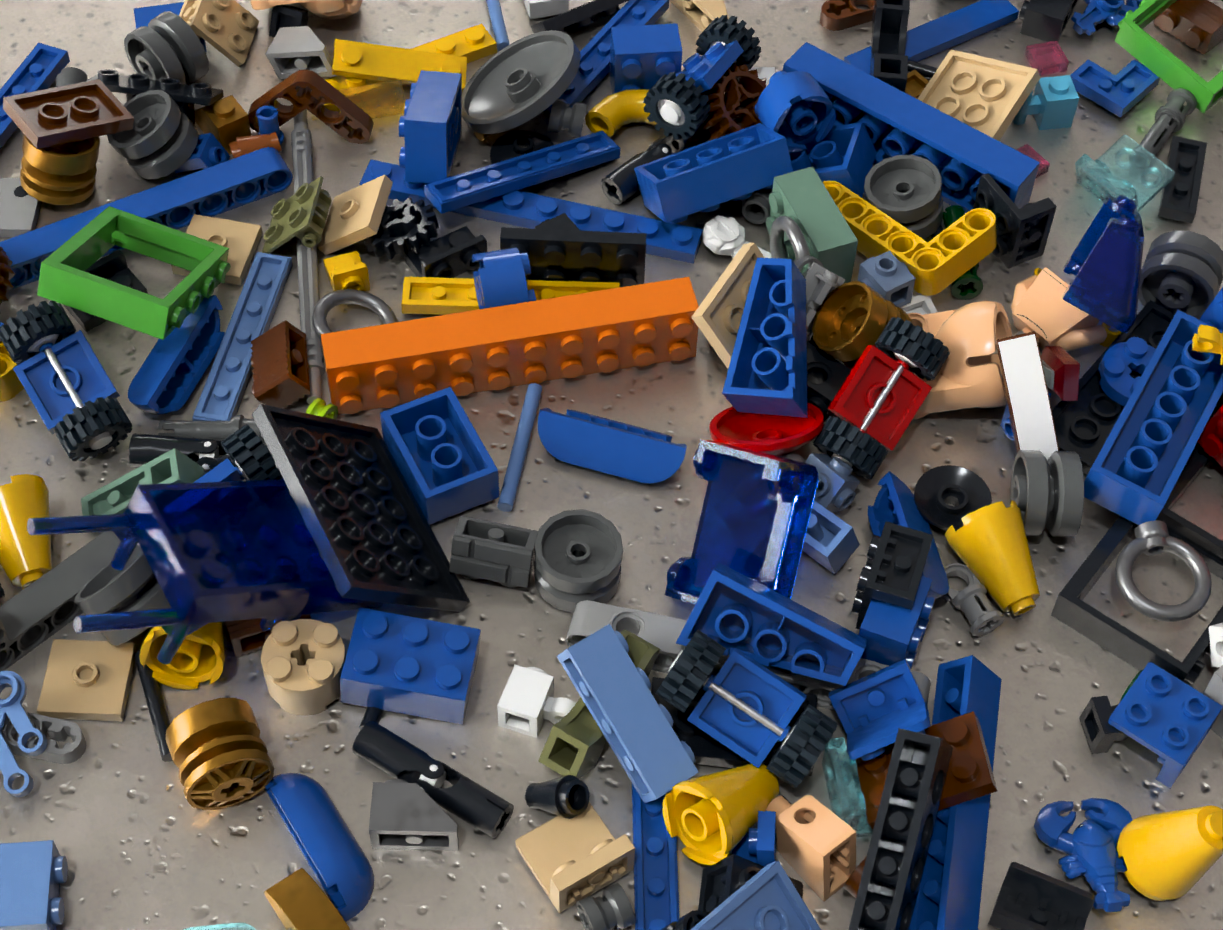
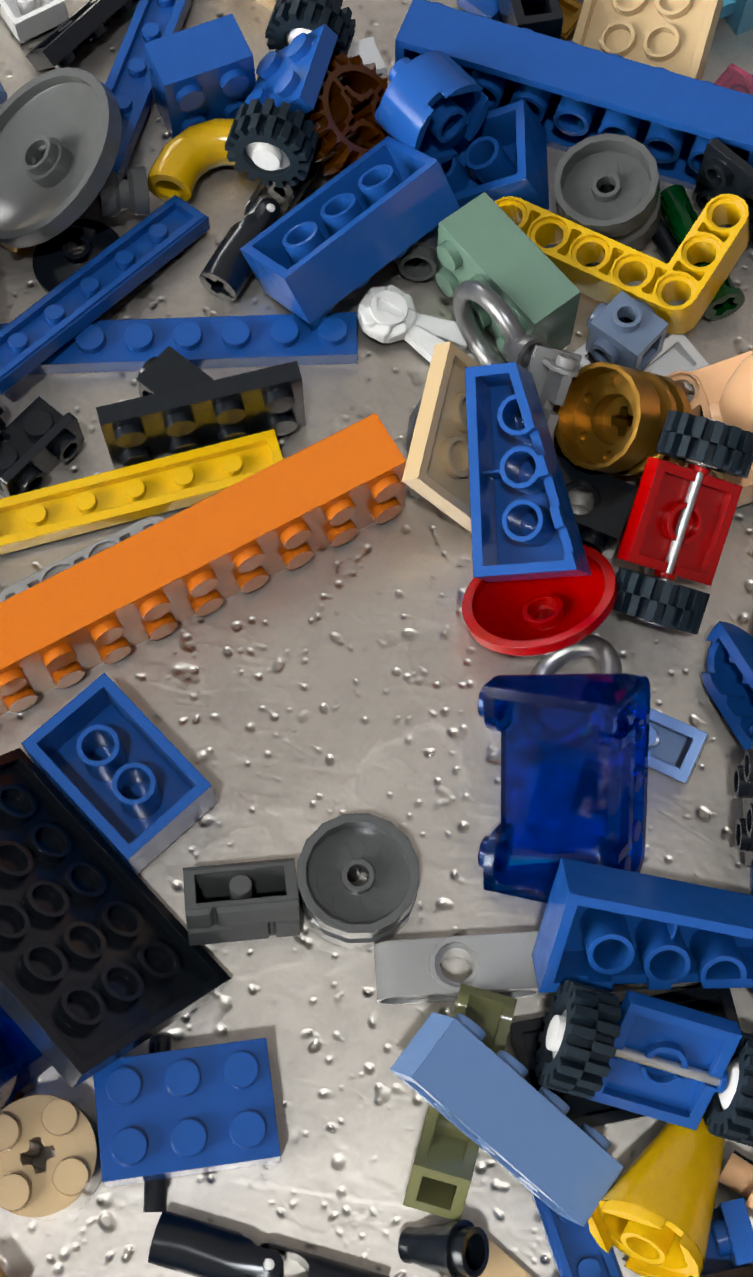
camera: 15 degrees left, 15 degrees up
blue brick [472,247,536,309] -> none
medium blue bar [497,383,543,512] -> none
white brick [497,664,576,738] -> none
blue brick [538,408,687,484] -> none
sand blue brick [798,453,860,512] -> none

